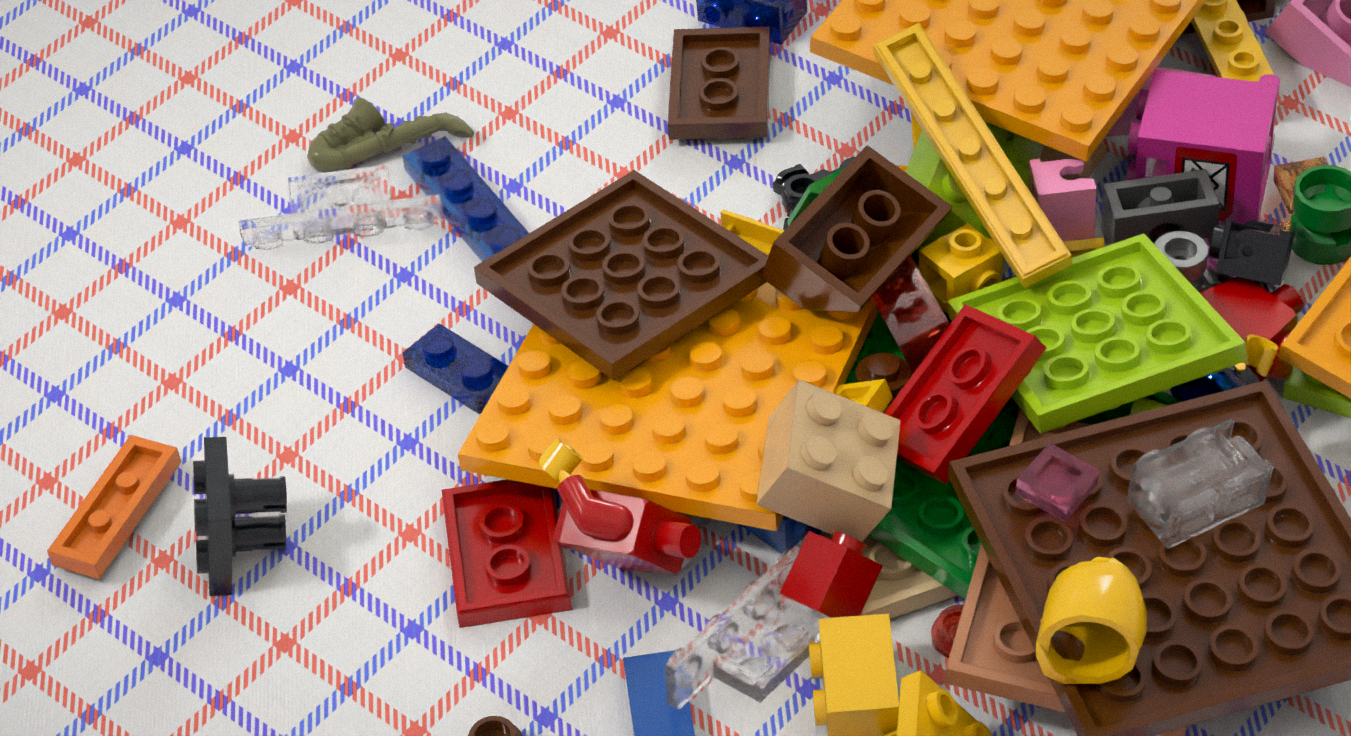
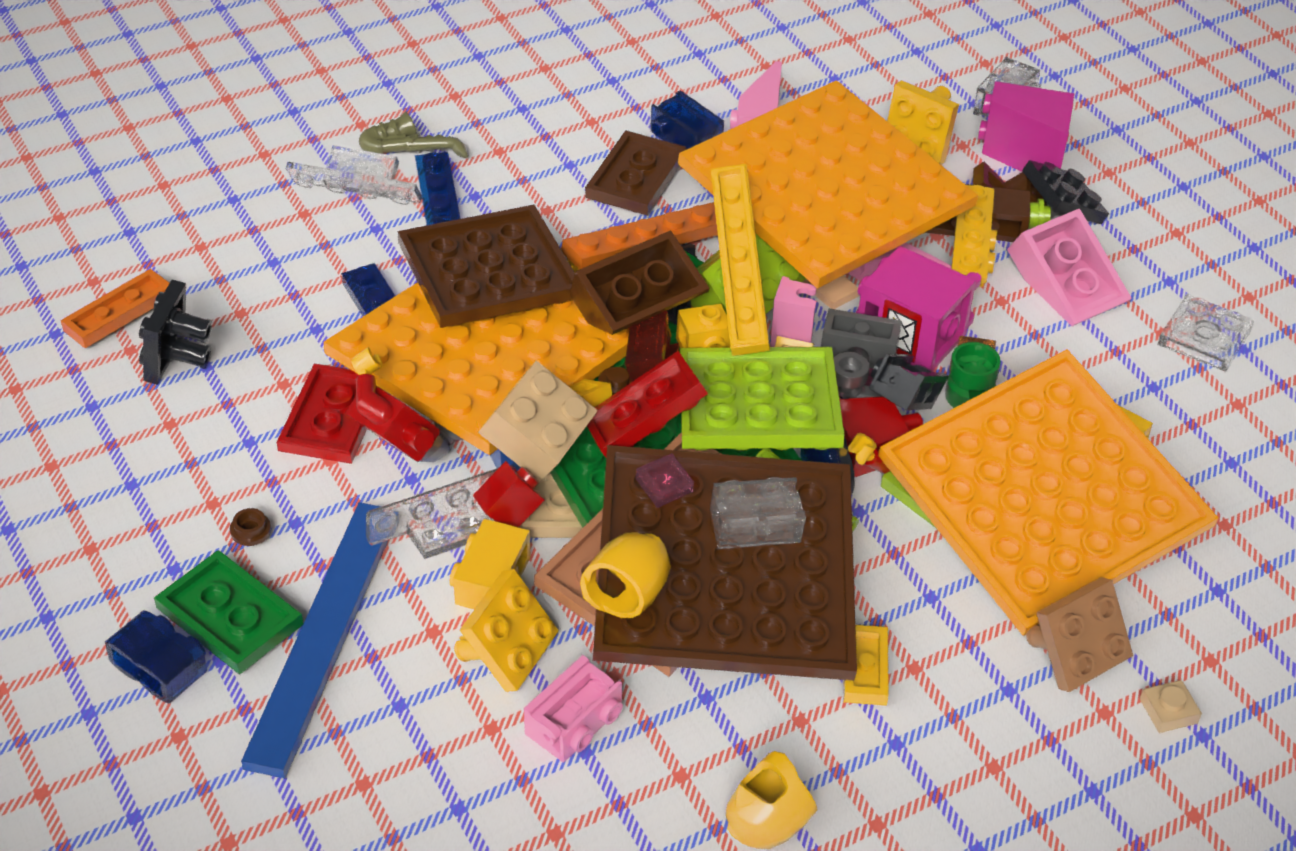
camera: 15 degrees right, 0 degrees up
none -> orange plate [561,202,718,270]

